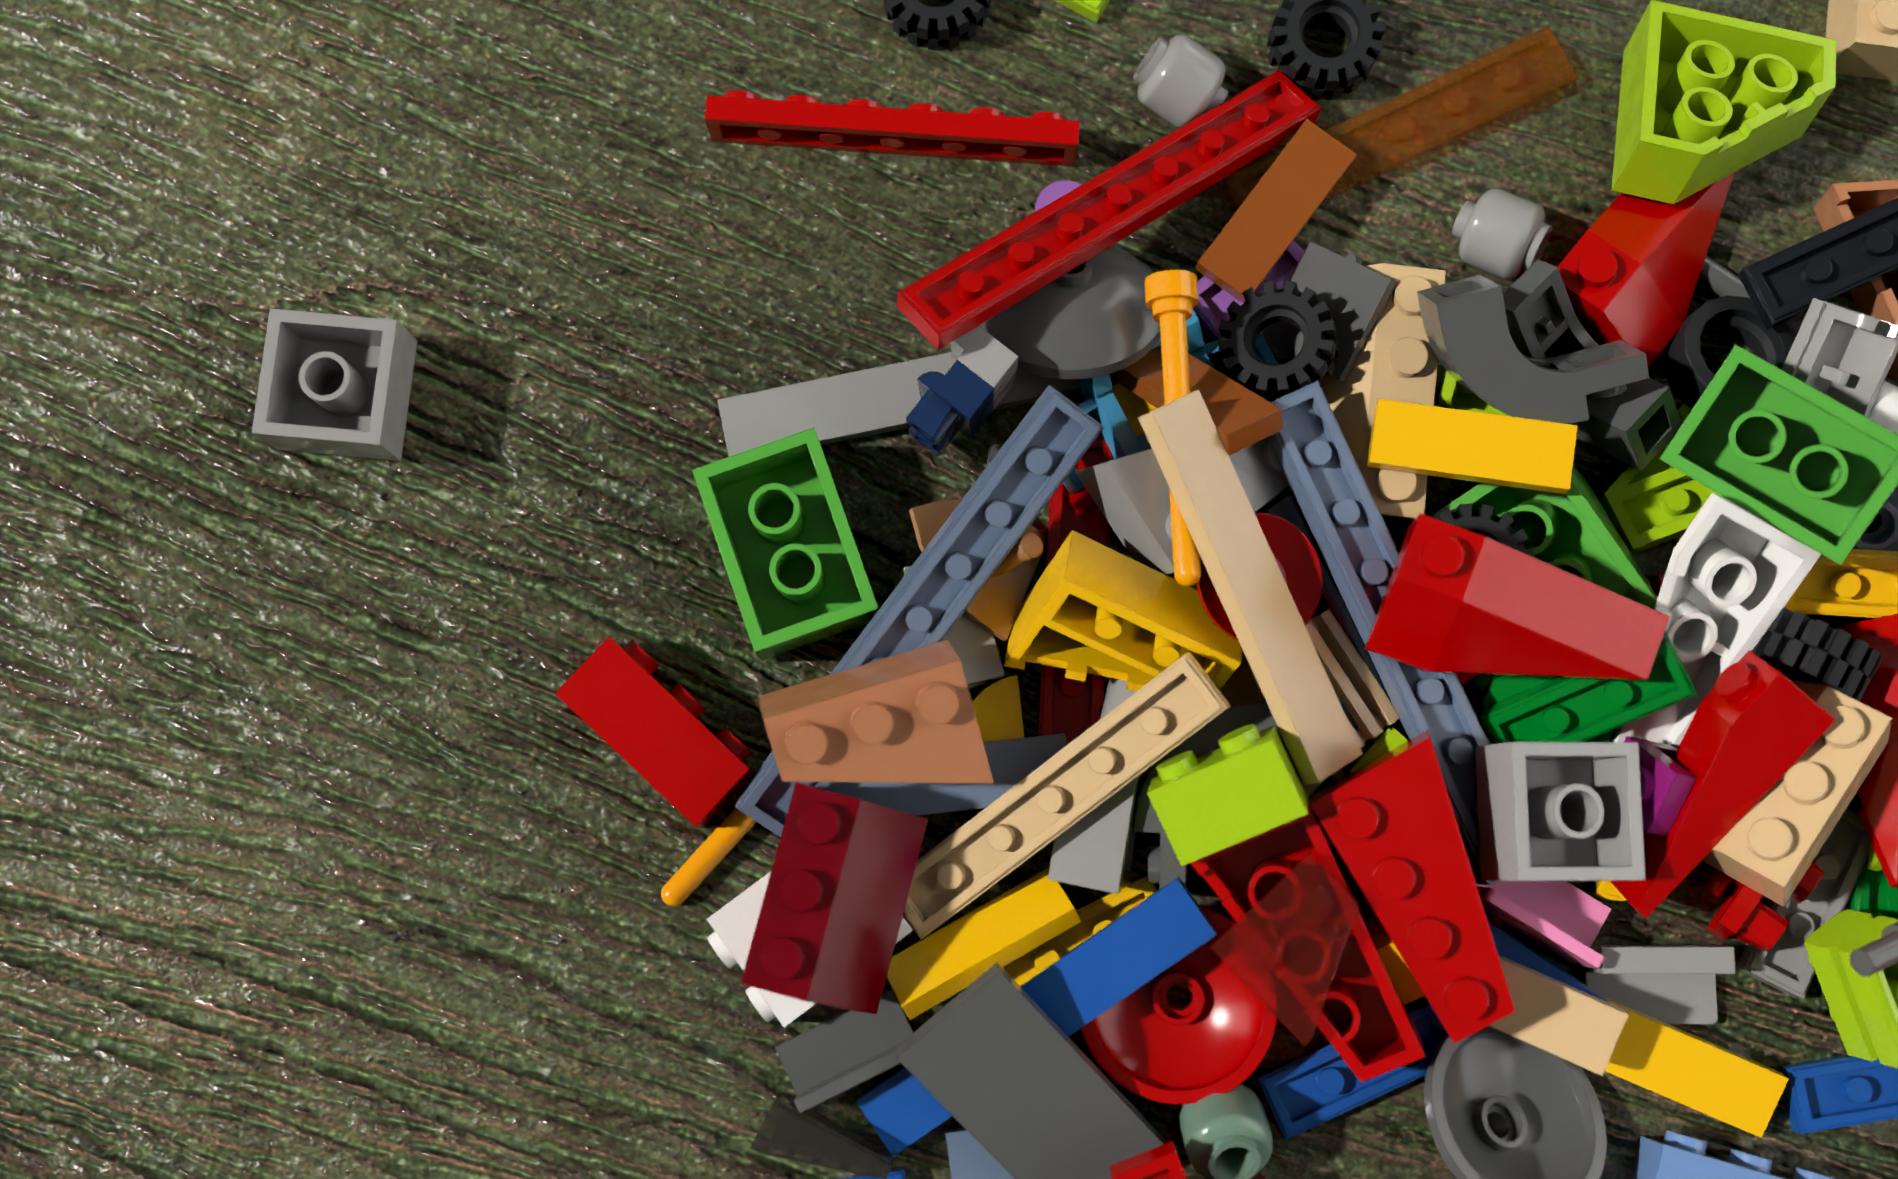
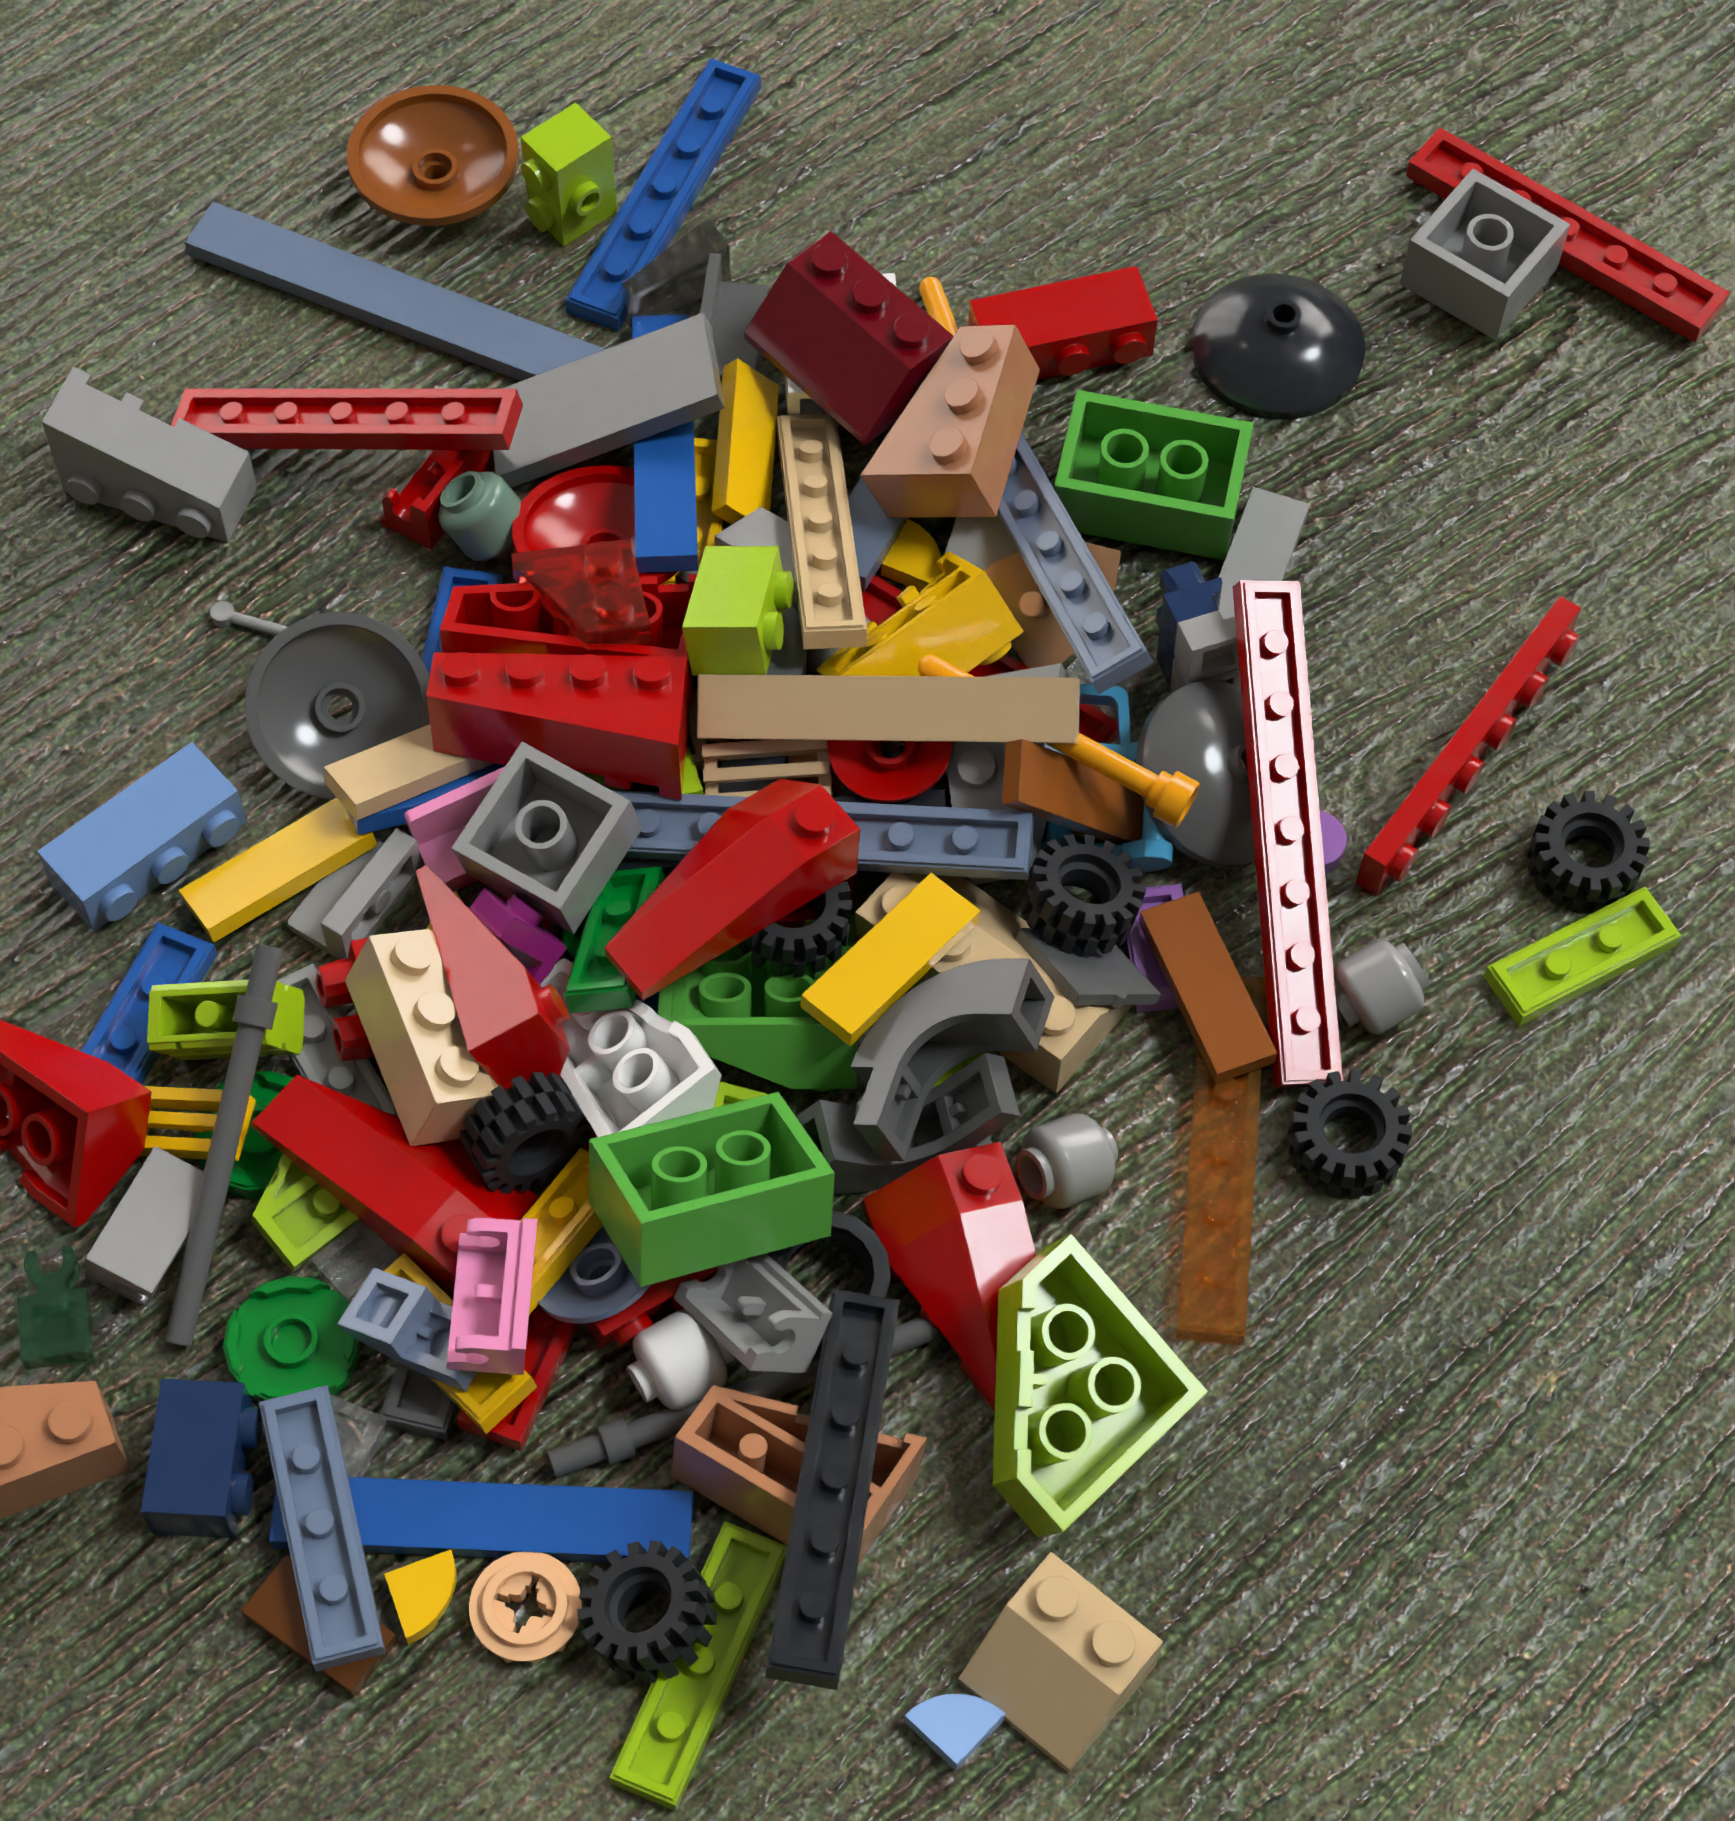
camera: 120 degrees right, 20 degrees down
none -> black dish [1191,273,1365,420]
none -> red plate [1406,127,1730,343]

